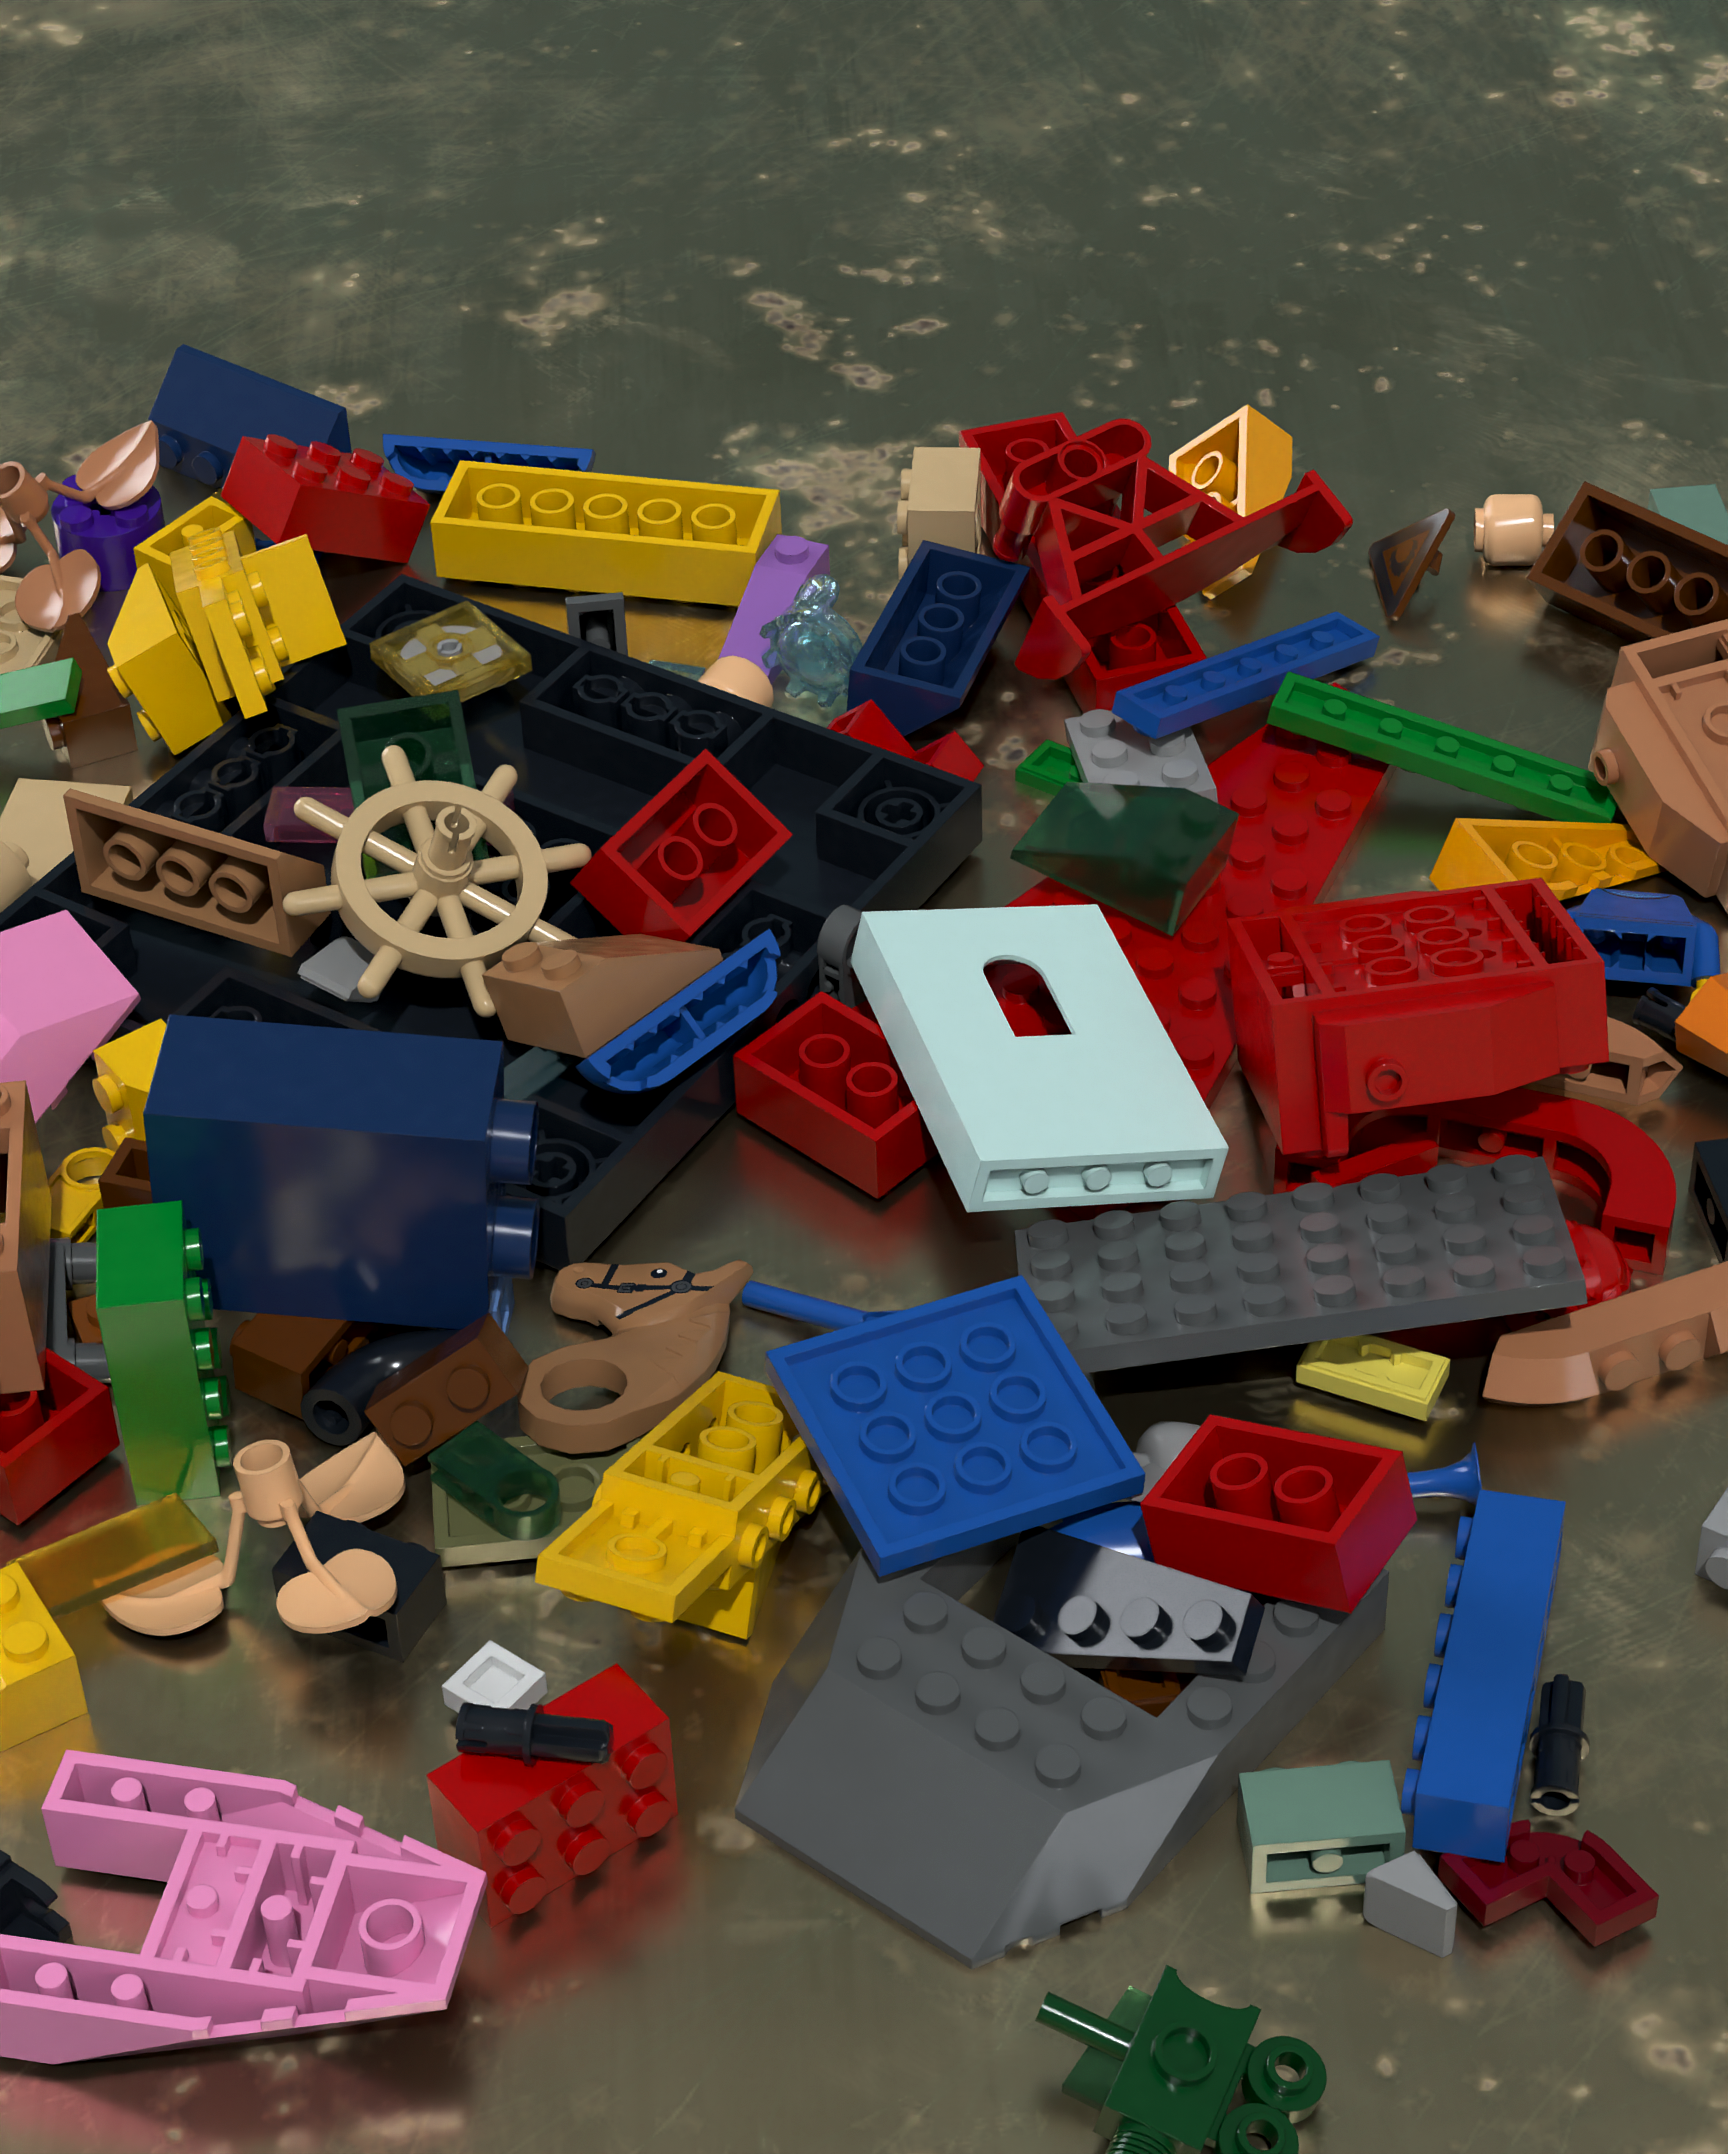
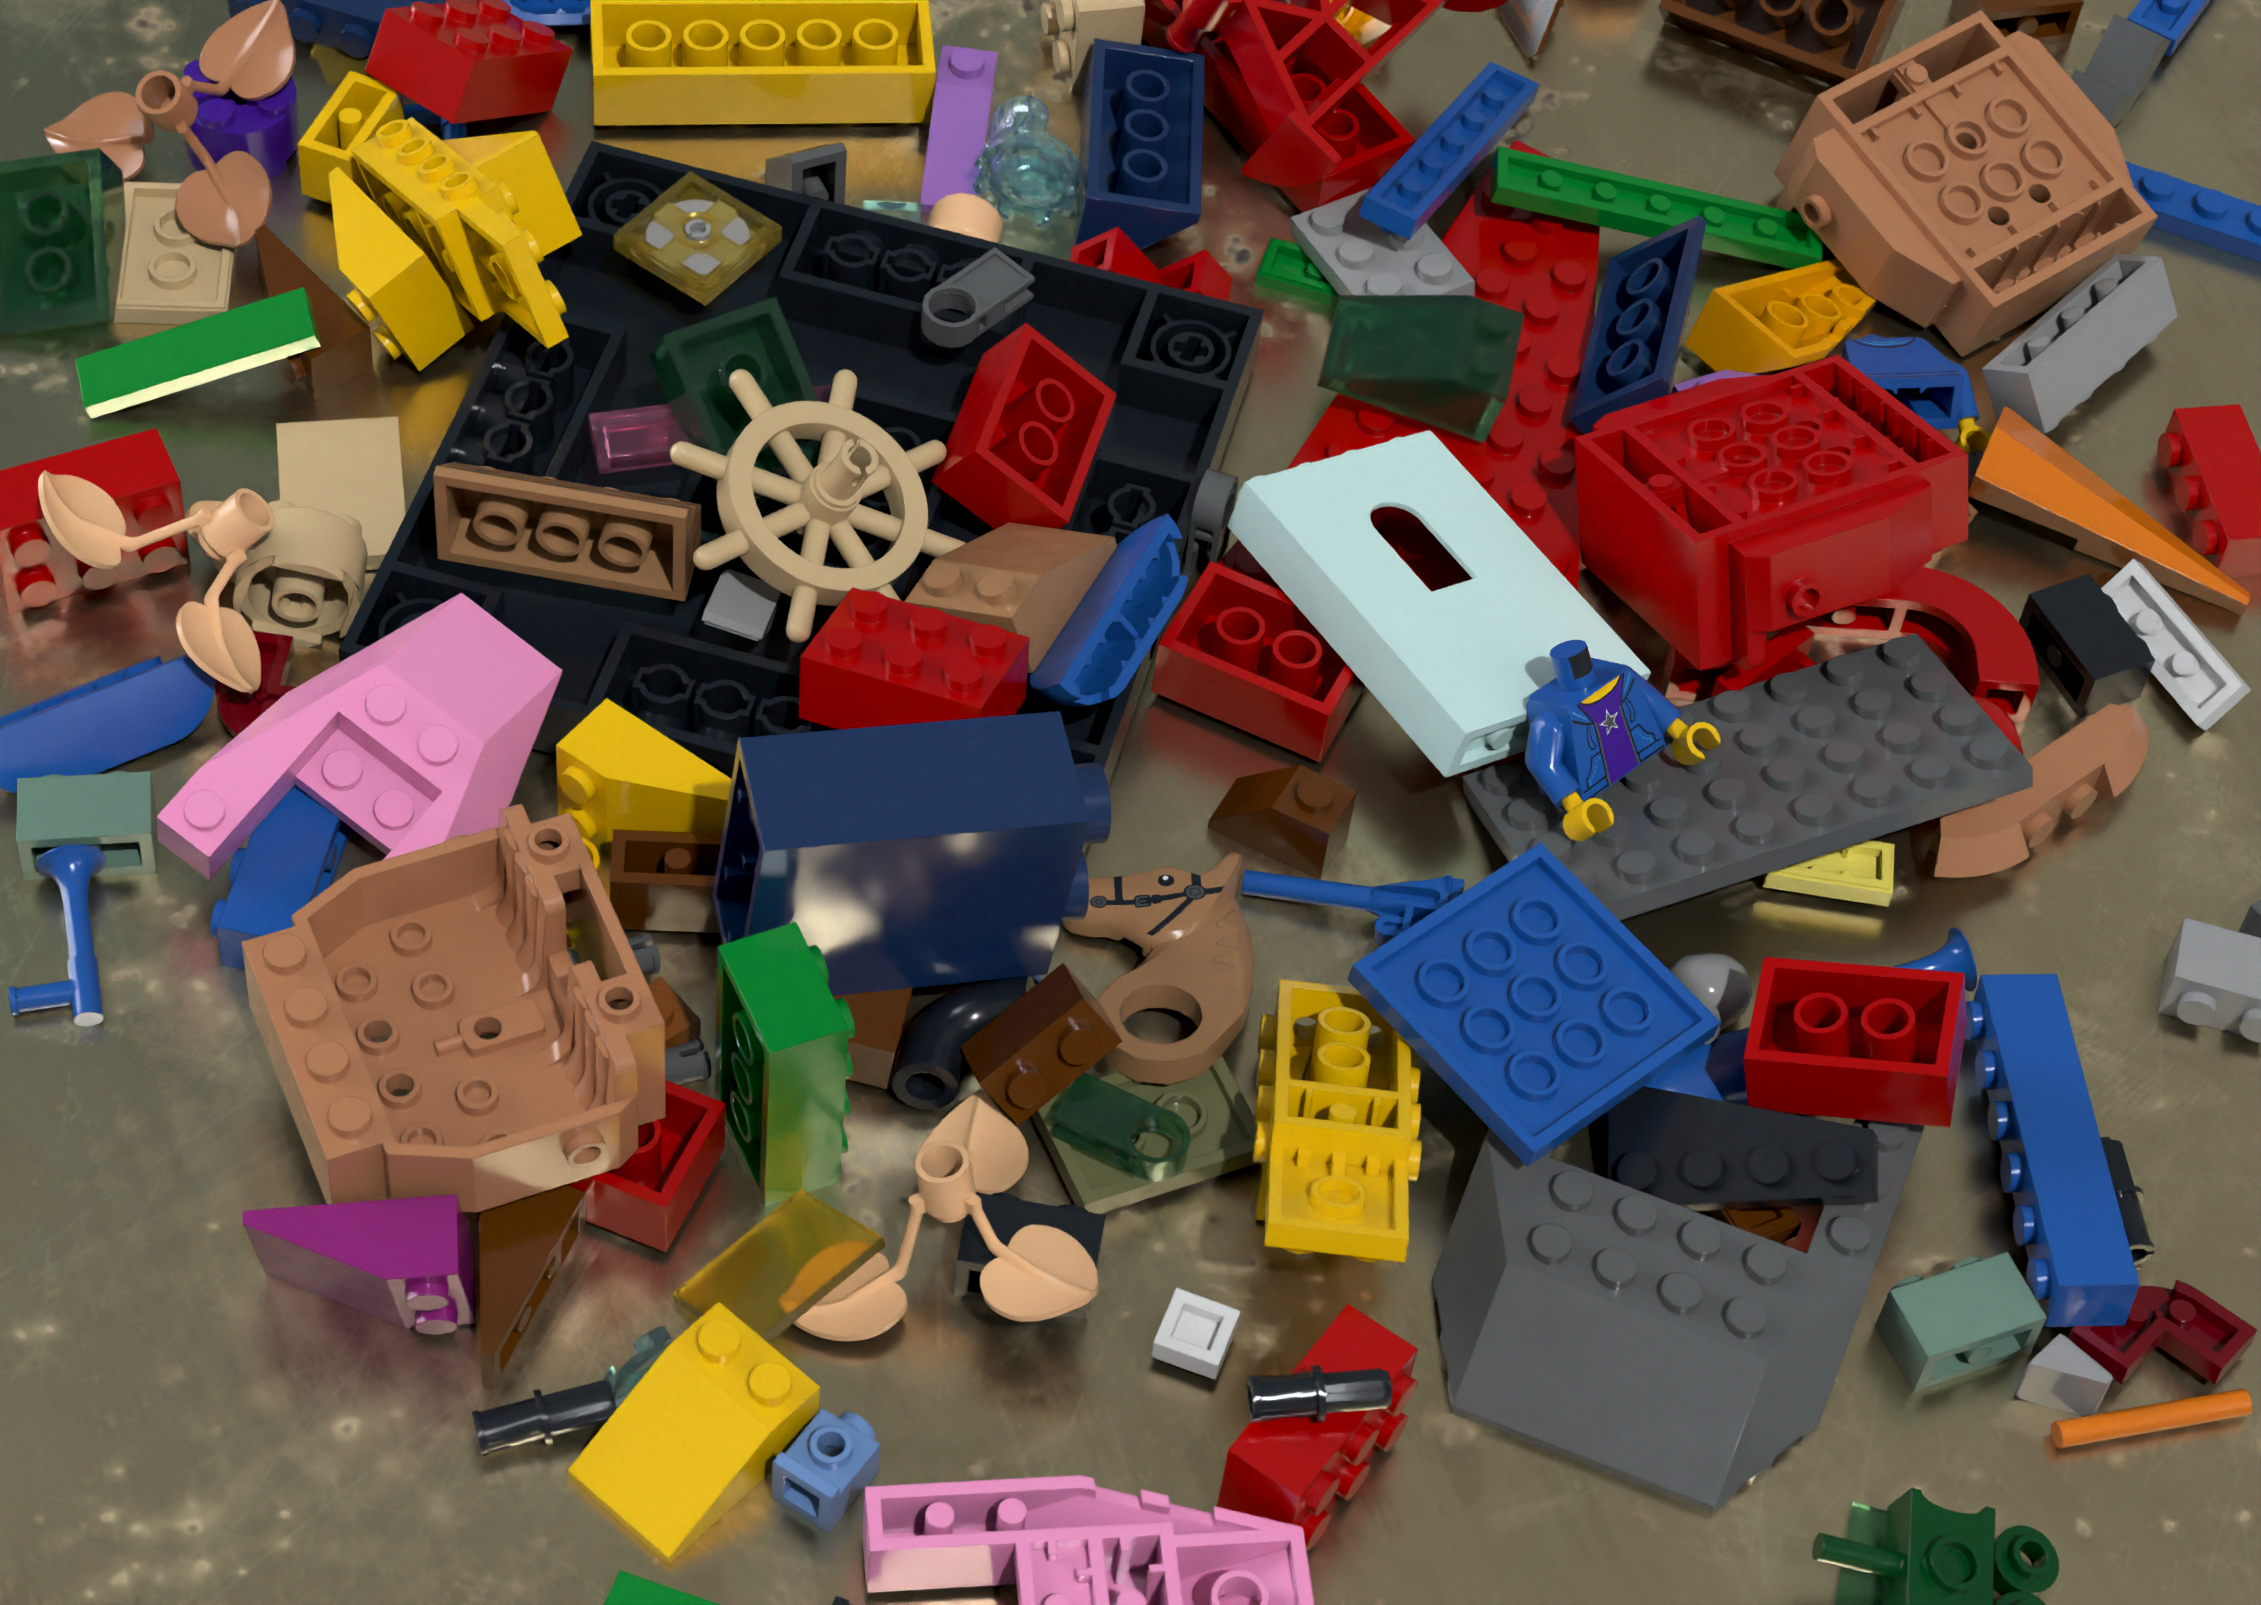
camera: 25 degrees left, 10 degrees up
none -> medium blue brick [771,1408,881,1533]
none -> red brick [799,587,1030,730]
none -> dark grey piece [921,247,1035,348]
none -> reddish brown slope [1208,765,1357,880]
none -> torso [1524,640,1721,841]
none -> dark blue slope [1569,215,1707,434]
none -> orange bar [2051,1388,2252,1449]

